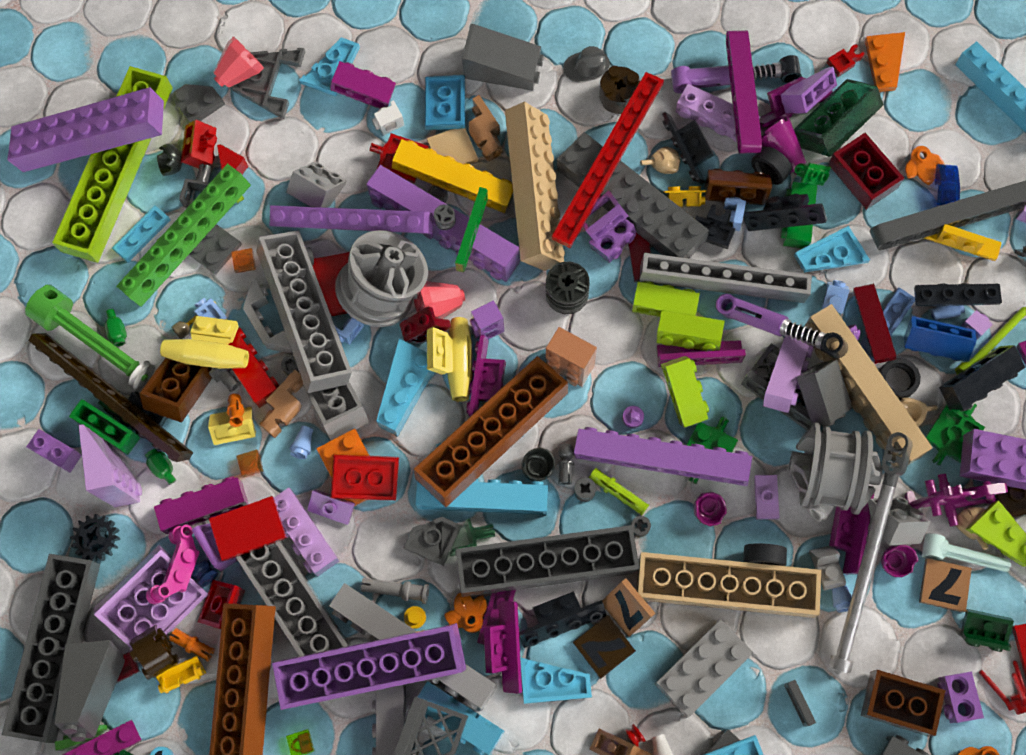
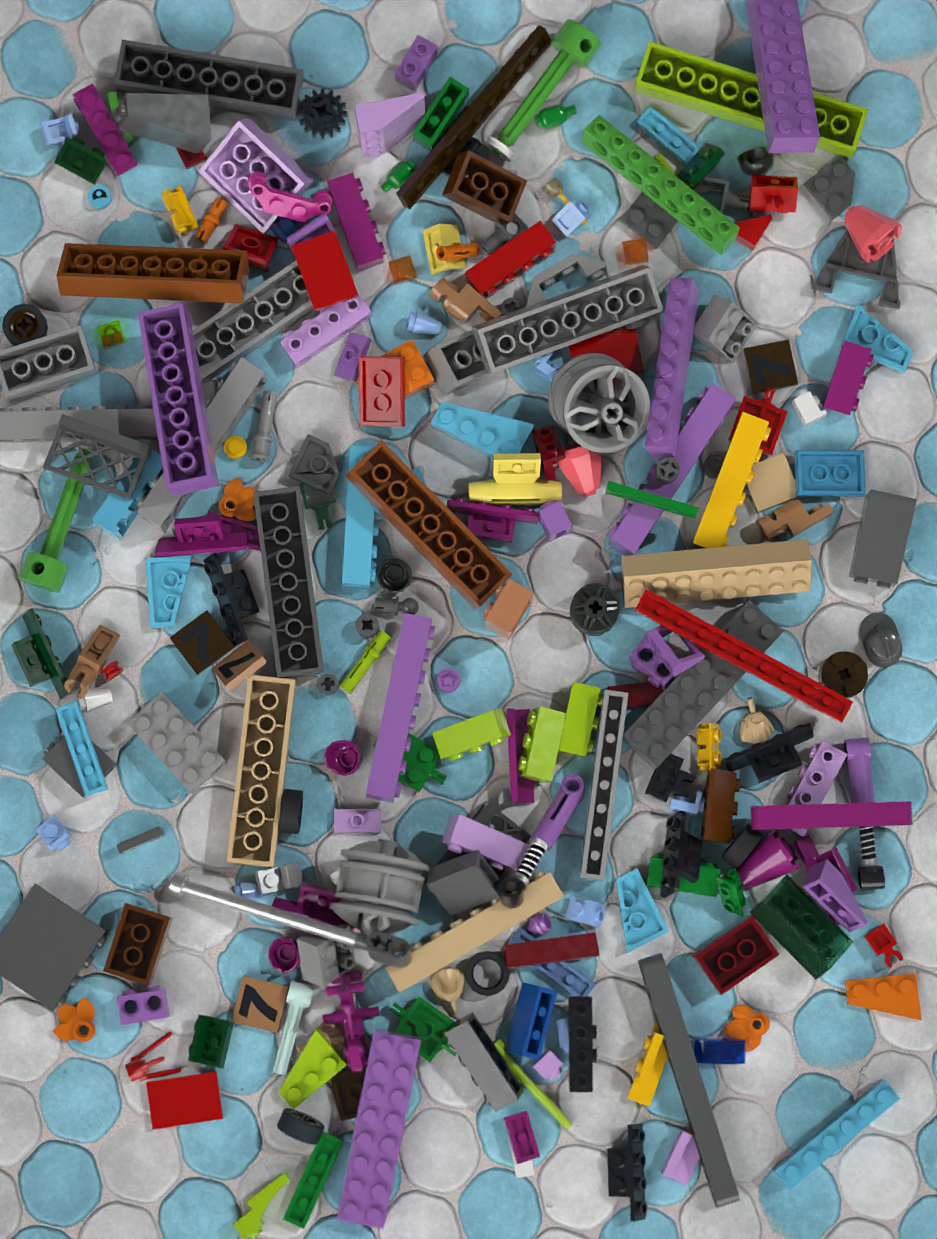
camera: 85 degrees right, 10 degrees up
dark brown brick [129,625,179,680] -> none
light yellow plate [160,316,249,369] -> none
none -> dark green bracket [676,143,725,190]
none -> dark brown tile [743,339,798,394]

